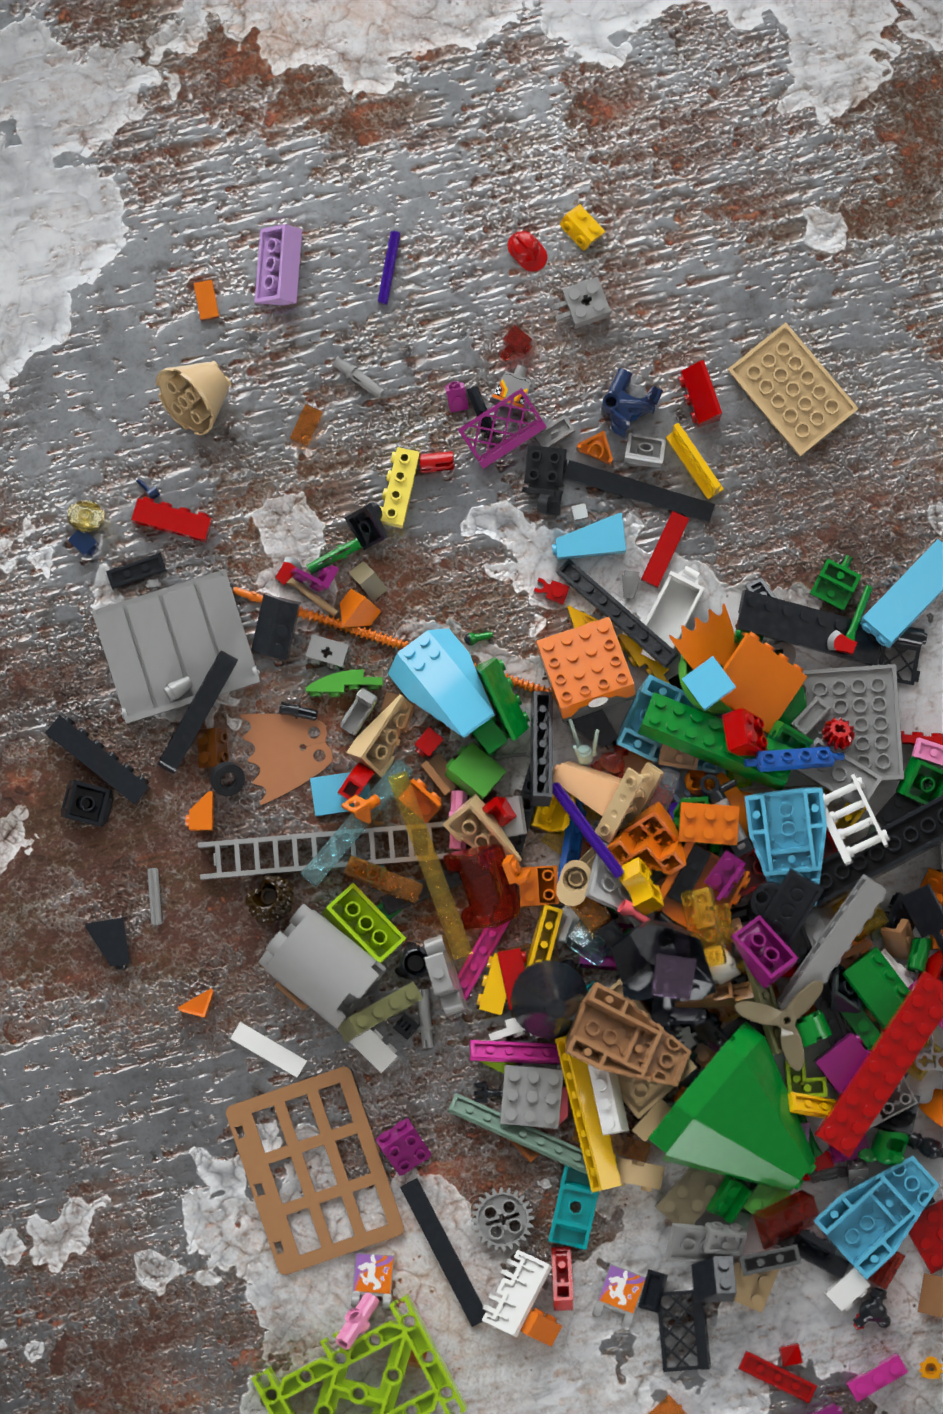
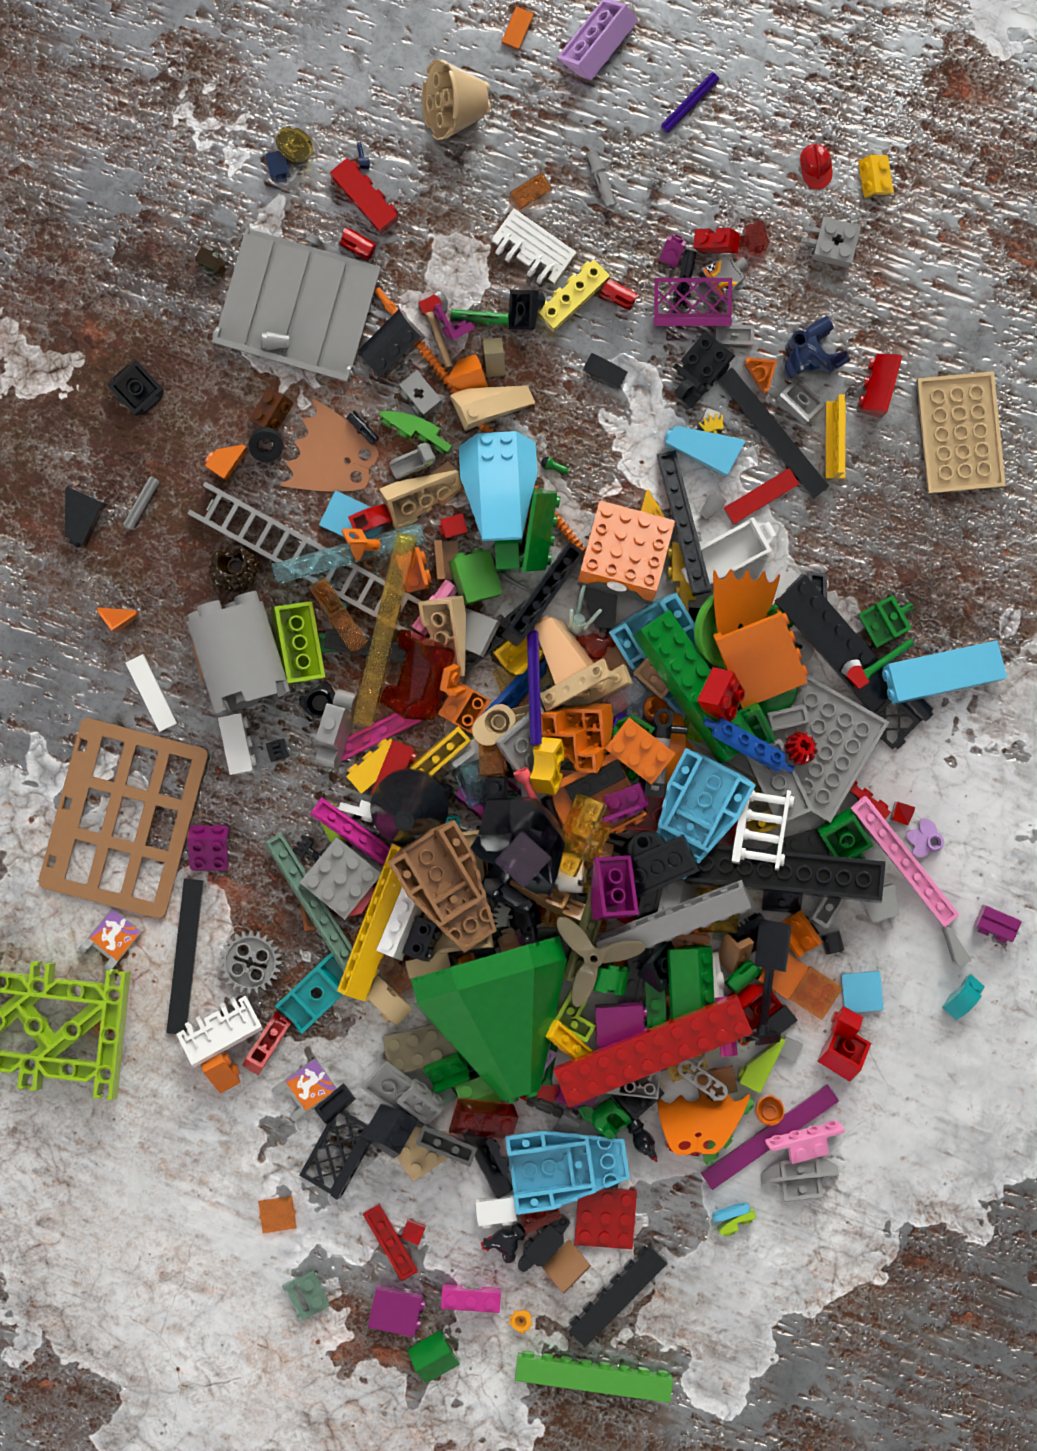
camera: 30 degrees right, 5 degrees up
black brick [45,715,151,806] -> none
black tile [106,553,167,590] -> none
black beam [157,650,238,774] -> none
bright pink piece [335,1293,380,1350] -> none
olive arch [338,981,423,1043] -> none
light grey pin [418,989,434,1049] -> none
red panel [482,796,517,827] -> none
red plate [534,578,570,605] -> none
medium azure tile [682,656,736,710] -> none
none -> dark brown rock [195,244,226,276]
none -> red arm [339,227,376,260]
none -> black brick [402,916,443,962]
none -> tan wedge [450,386,535,431]
none -> white hinge [492,208,576,285]
none -> black hinge [518,1214,571,1272]
none -> black slope [583,353,628,389]
none -> red brick [693,228,740,254]
none -> yellow piece [699,414,724,434]
none -> black bracket [761,891,803,913]

